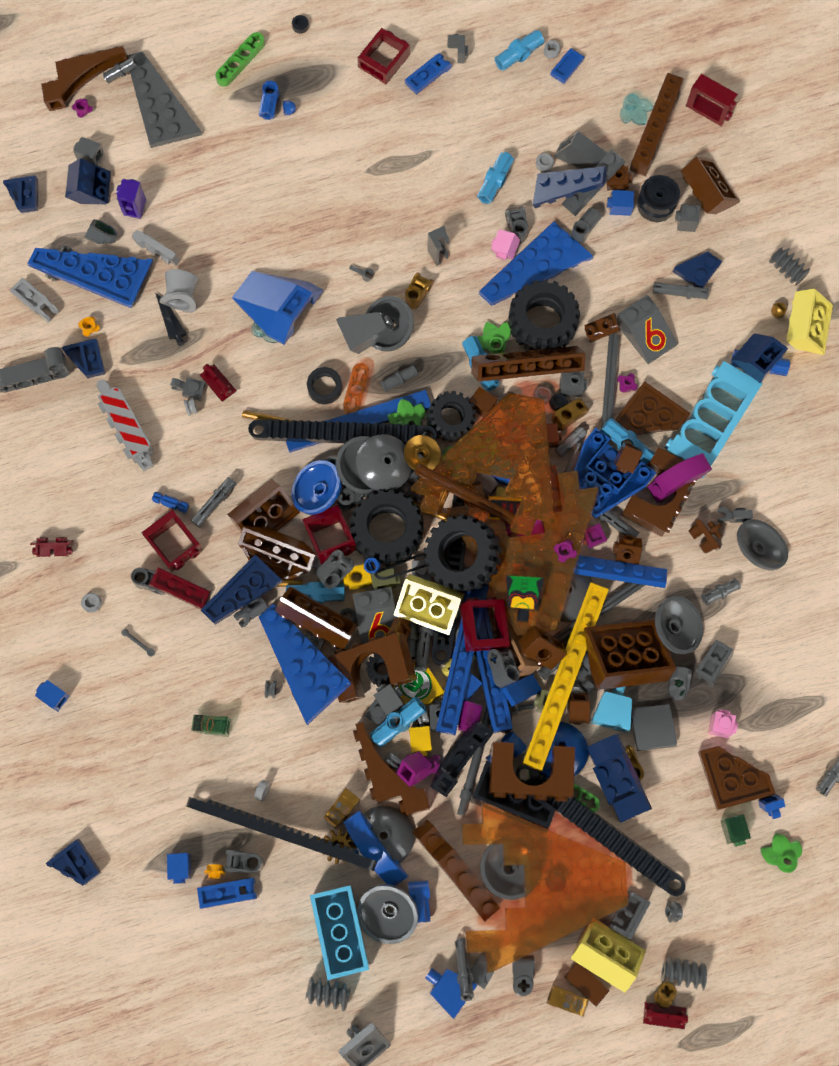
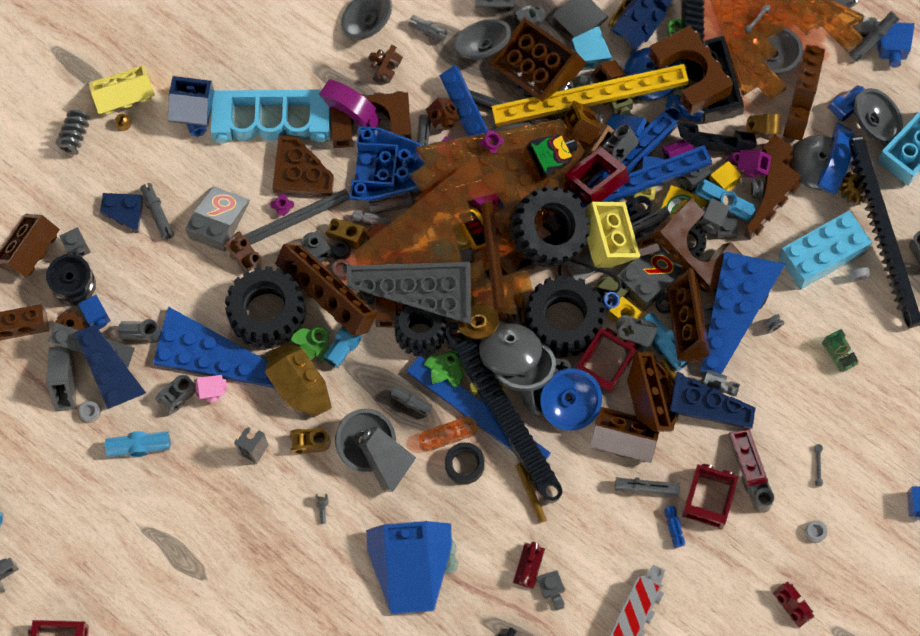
camera: 120 degrees left, 5 degrees down
light grey bush [184,398,198,416] -> none
pearl gold leg [324,788,361,828] -> none
blue plate [405,53,452,95] -> none
dark grey bar [457,705,490,816] -> none
dark azure piece [600,417,655,464] -> none
reddish brown brick [614,442,643,474] -> none
dark grey plate [717,507,753,523] -> none
none -> pearl gold wedge [265,343,332,417]
none -> dark grey wing [347,262,471,325]
none -> dark grey hinge [744,5,770,34]
none -> pearl gold piece [746,114,780,134]
none -> medium azure brick [778,210,873,289]

